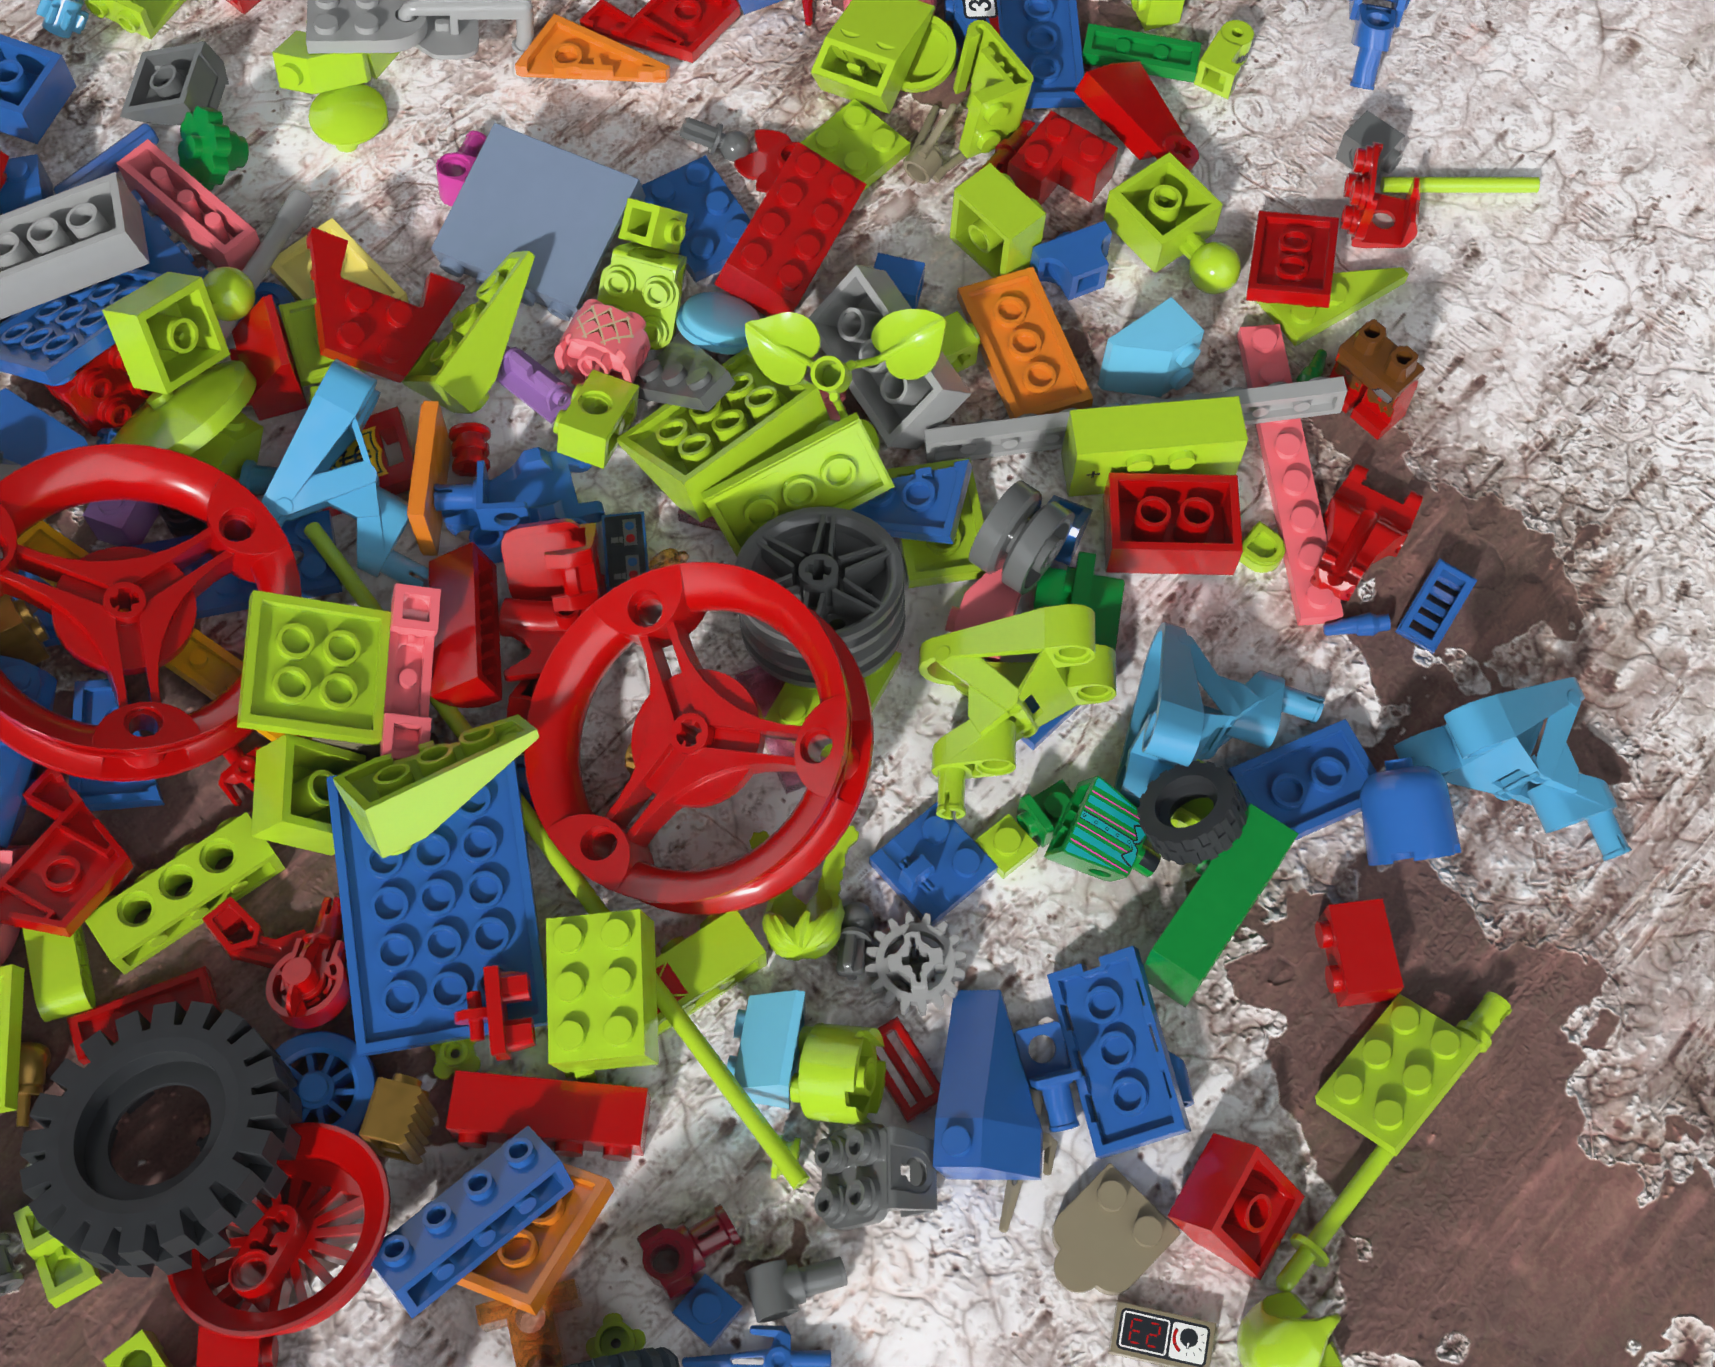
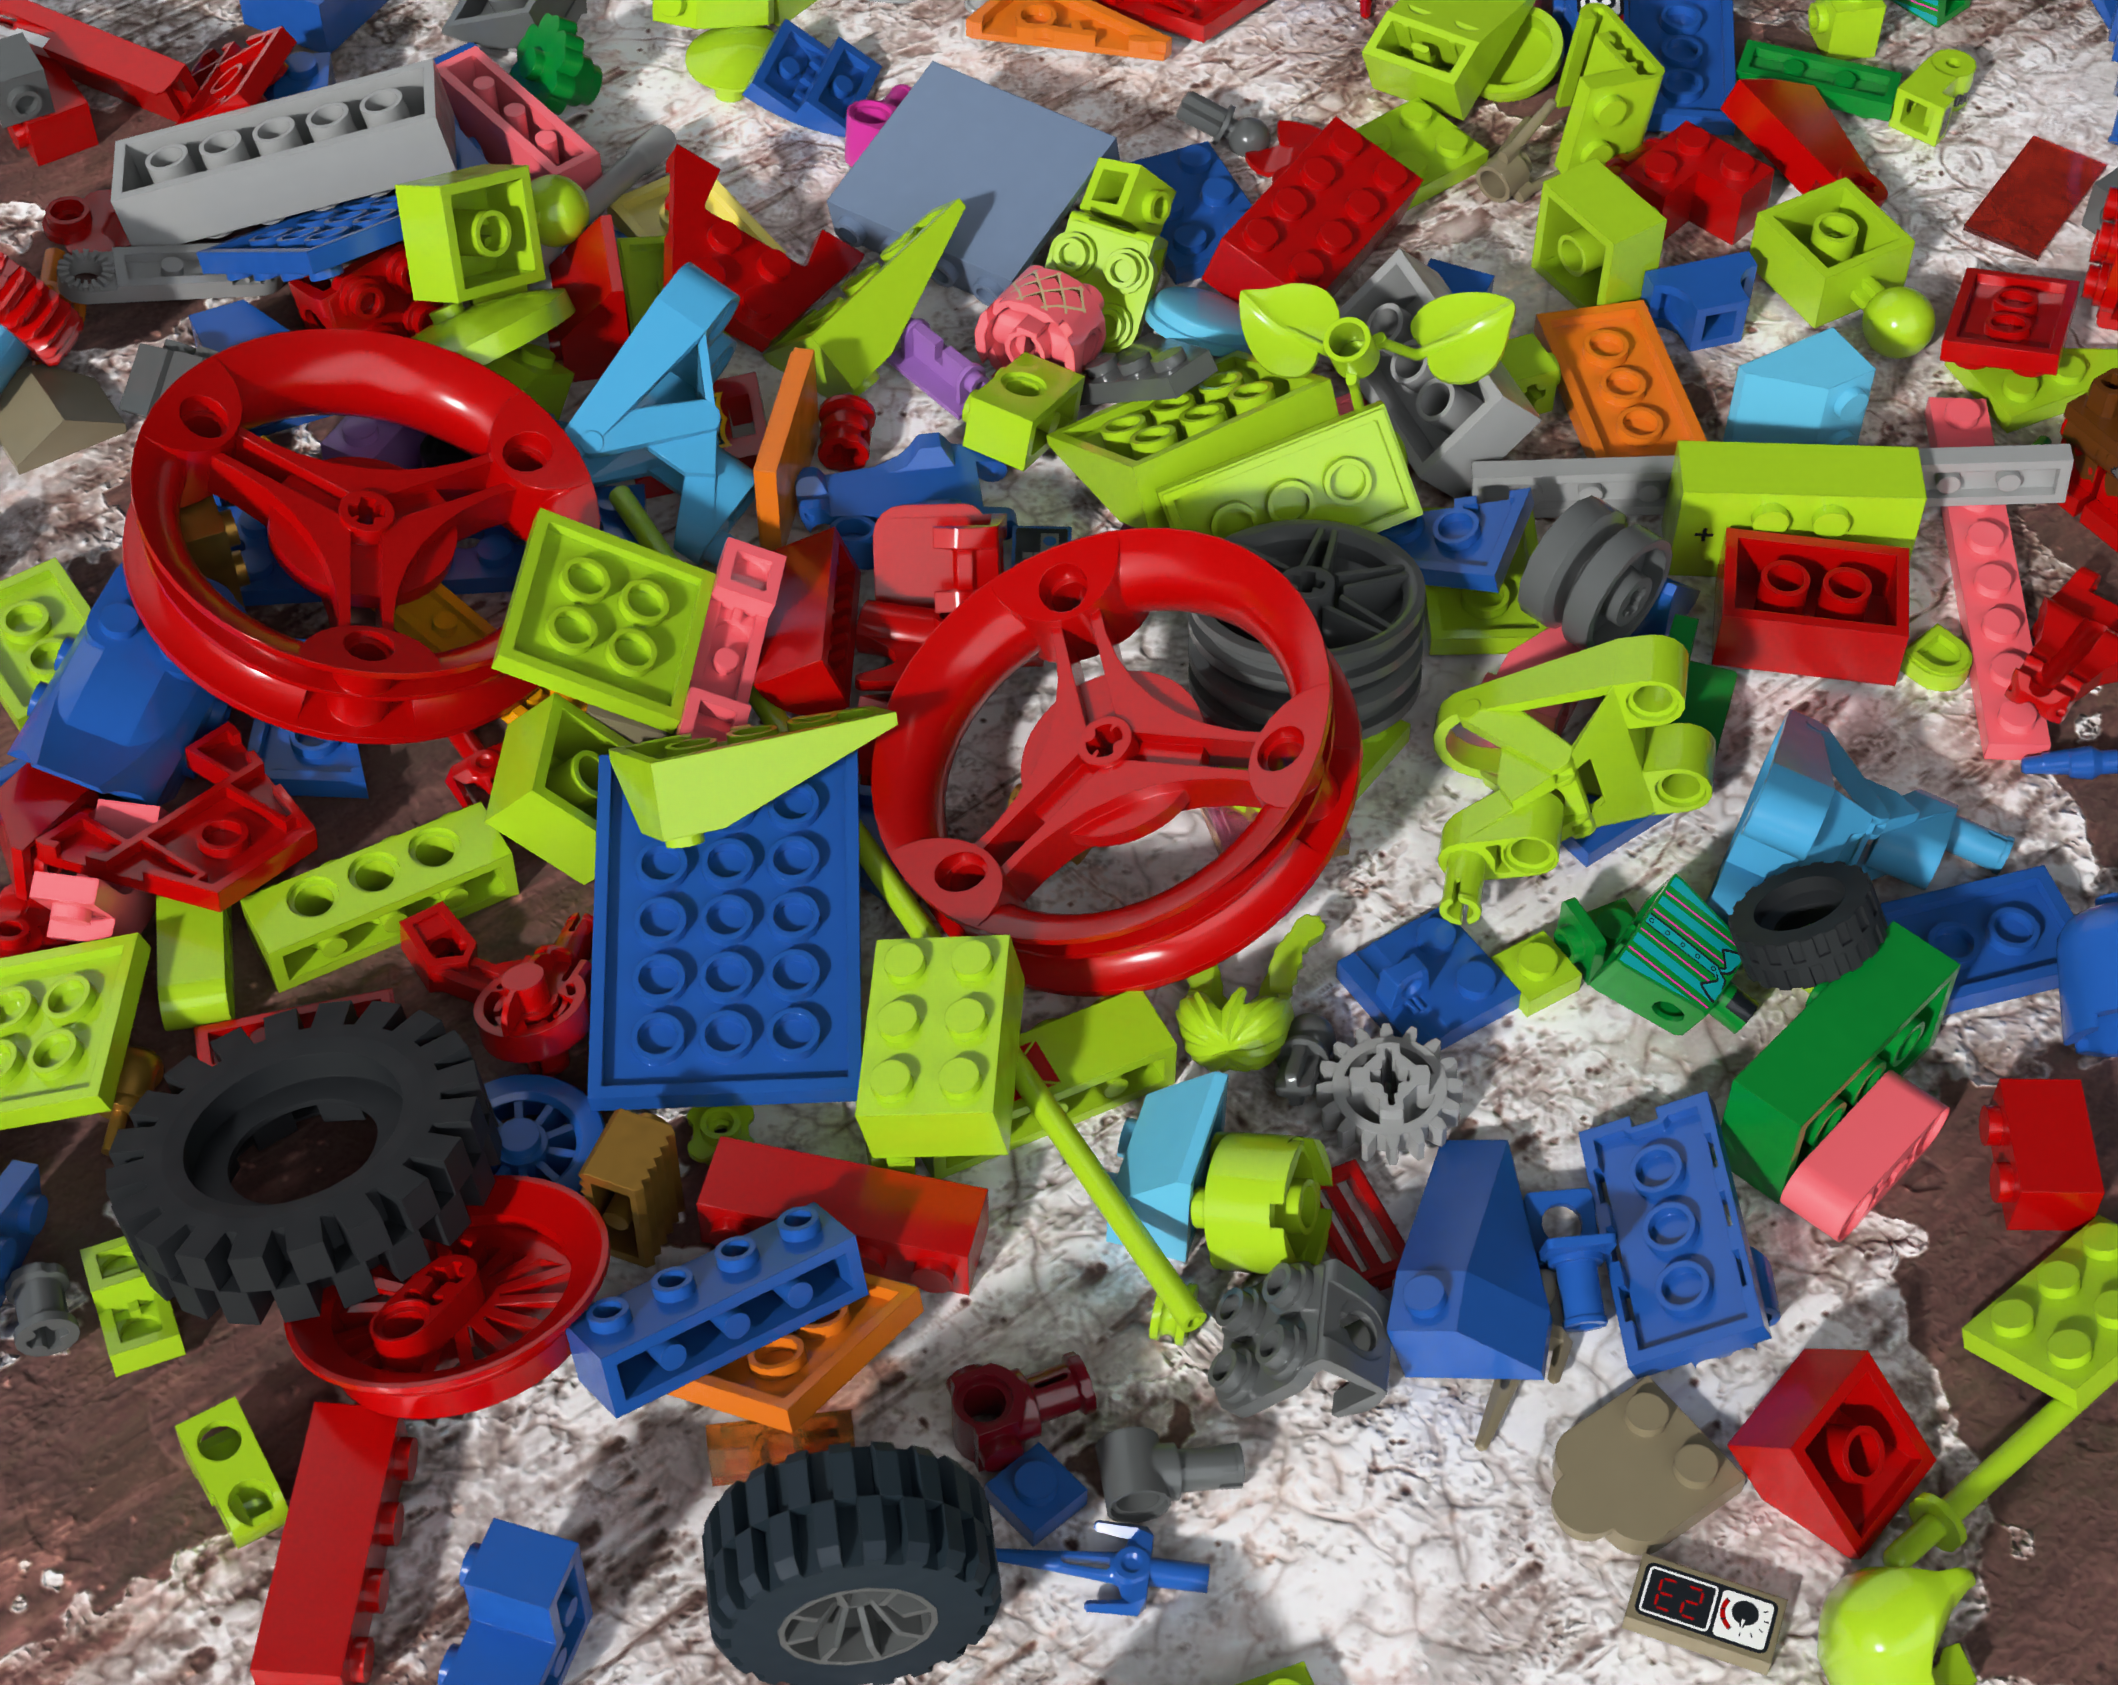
camera: 10 degrees right, 15 degrees down
blue bracket [434,460,531,531] -> none
red hips [454,965,536,1061] -> none
none -> blue slope [742,19,882,137]
none -> coral beam [1780,1070,1950,1243]
none -> clear red piece [1963,135,2107,261]

